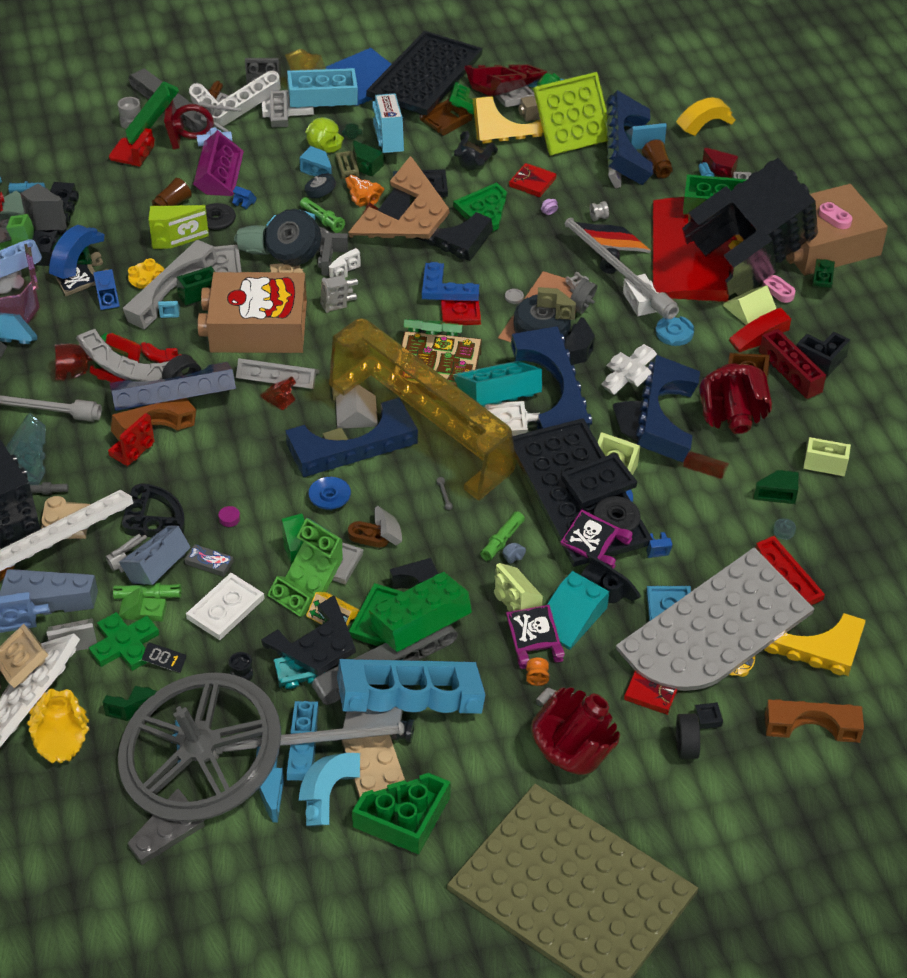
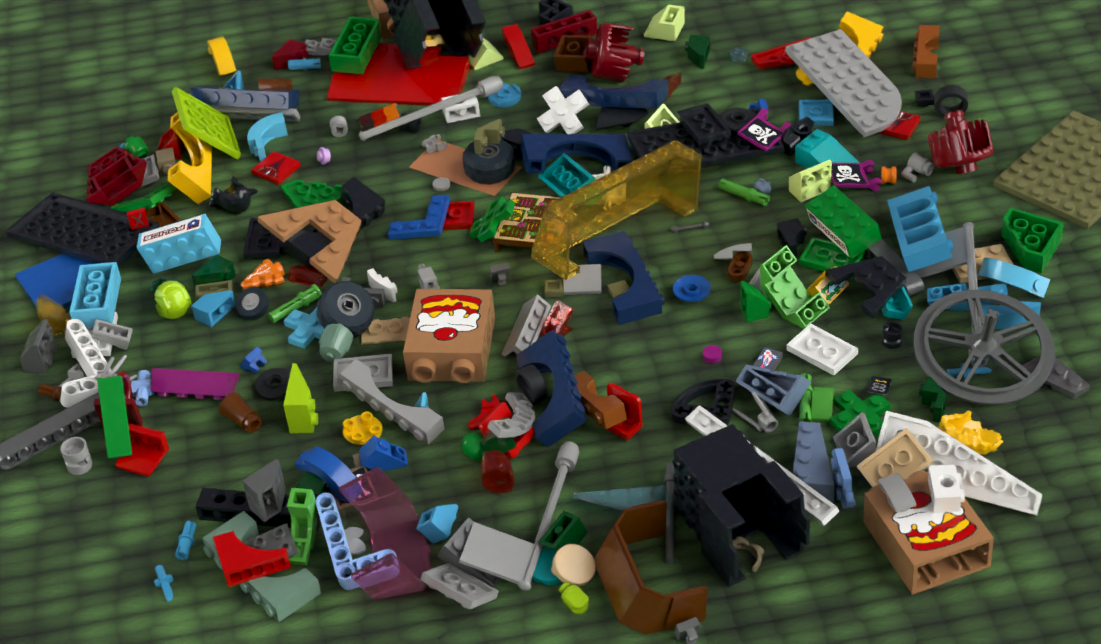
camera: 80 degrees left, 5 degrees down
dark green slope [177,266,215,305] -> none
dark grey wheel [570,278,598,314] -> none
none -> red tile [127,208,149,230]
none -> medium azure arch [247,112,288,162]

